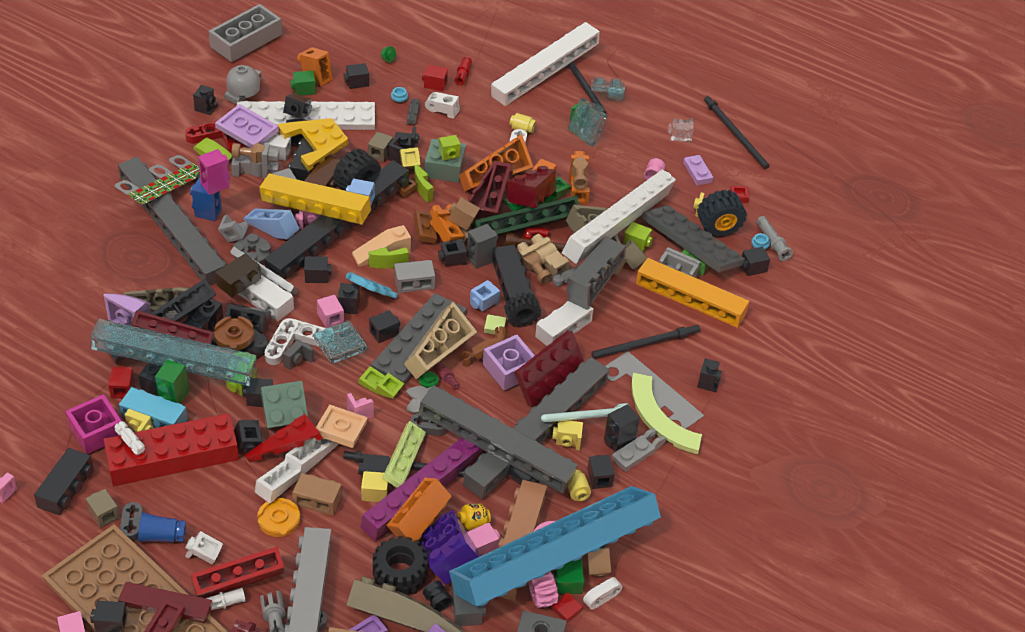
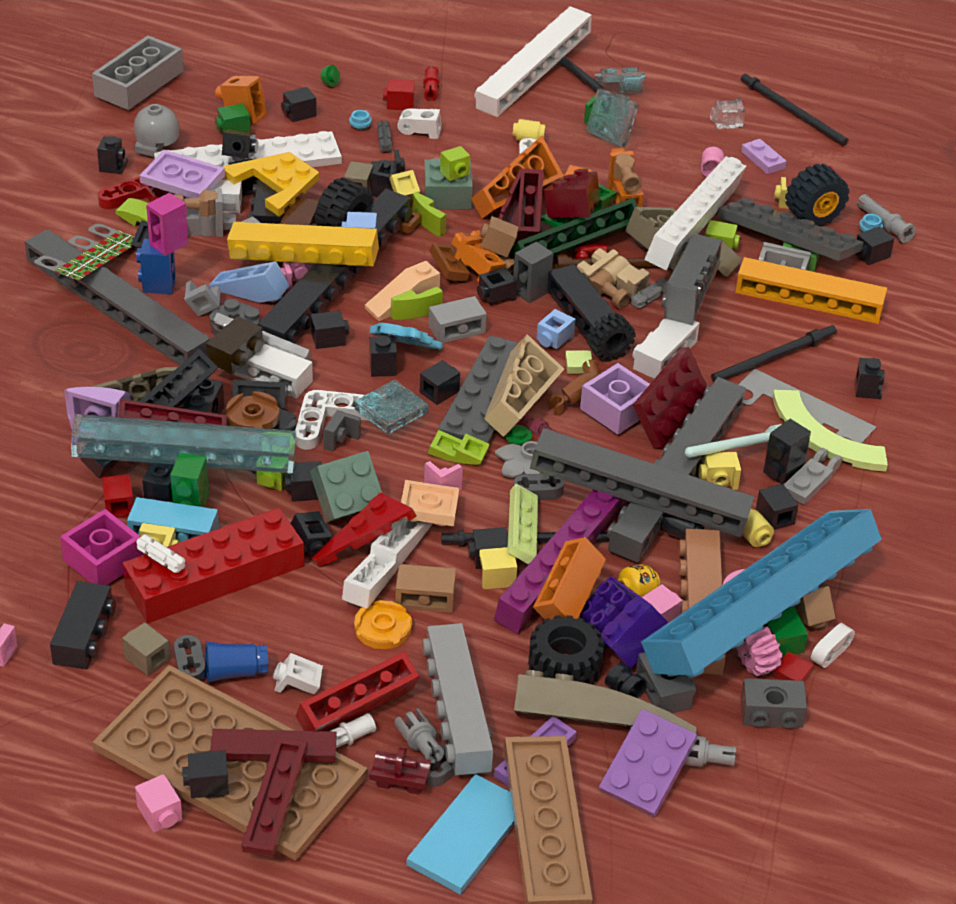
camera: 10 degrees left, 5 degrees down
bright pink brick [317,295,344,328] -> none

